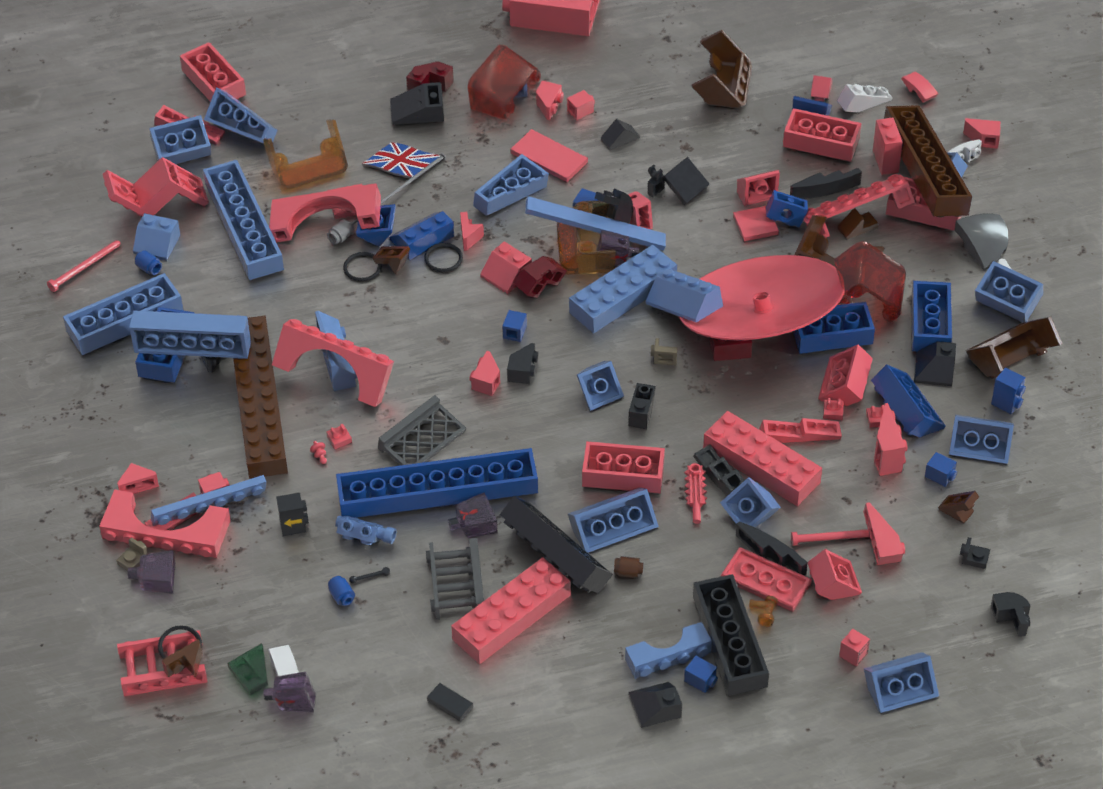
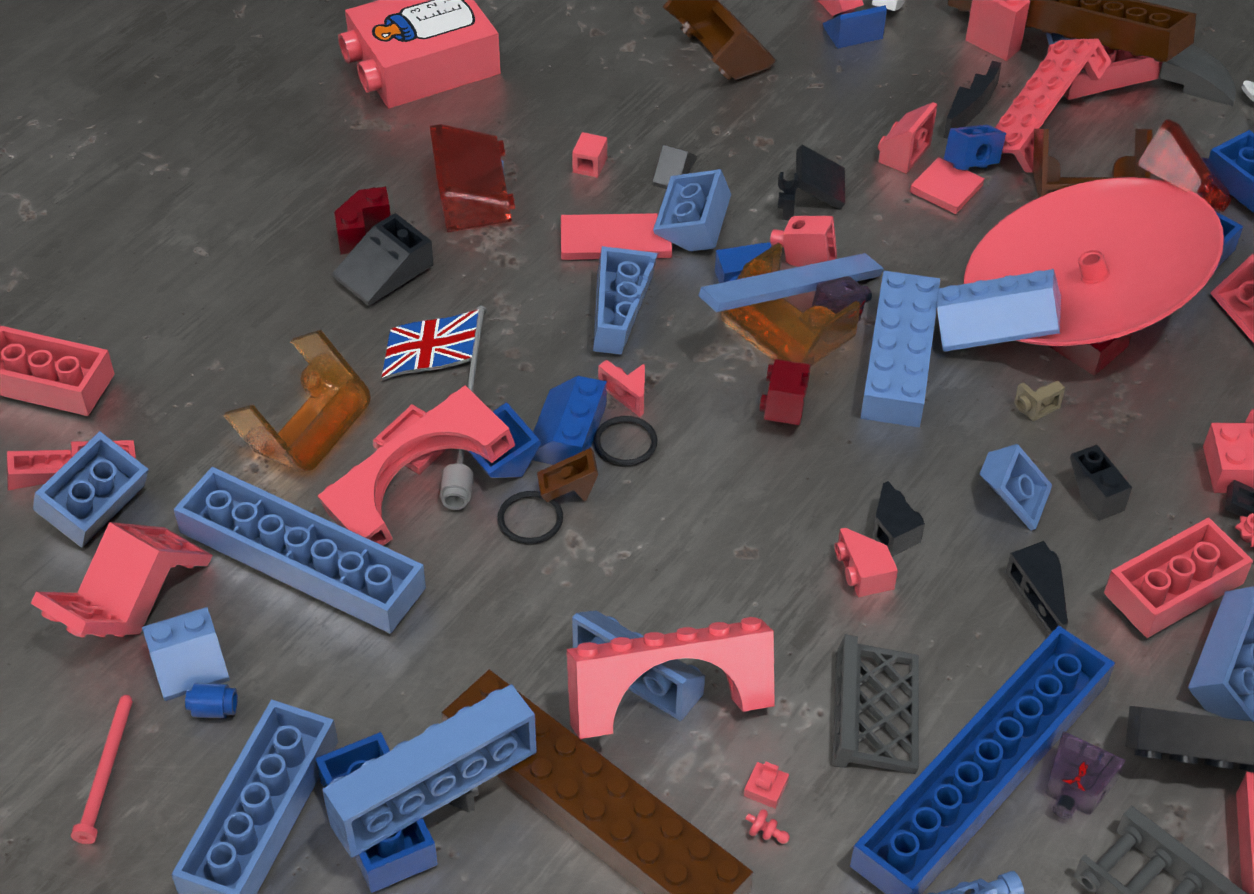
camera: 40 degrees left, 0 degrees up
medium blue wedge [204,87,278,146] -> none
coral slope [480,241,532,294] -> none
blue brick [502,310,527,342] -> none
coral slope [536,80,564,120] -> none
black brick [595,188,633,223] -> none
coral brick [783,108,862,162] -> none
reddish brown slope [838,208,878,240] -> none
none -> medium blue slope [653,169,731,251]
none -> black slope [1006,541,1068,634]

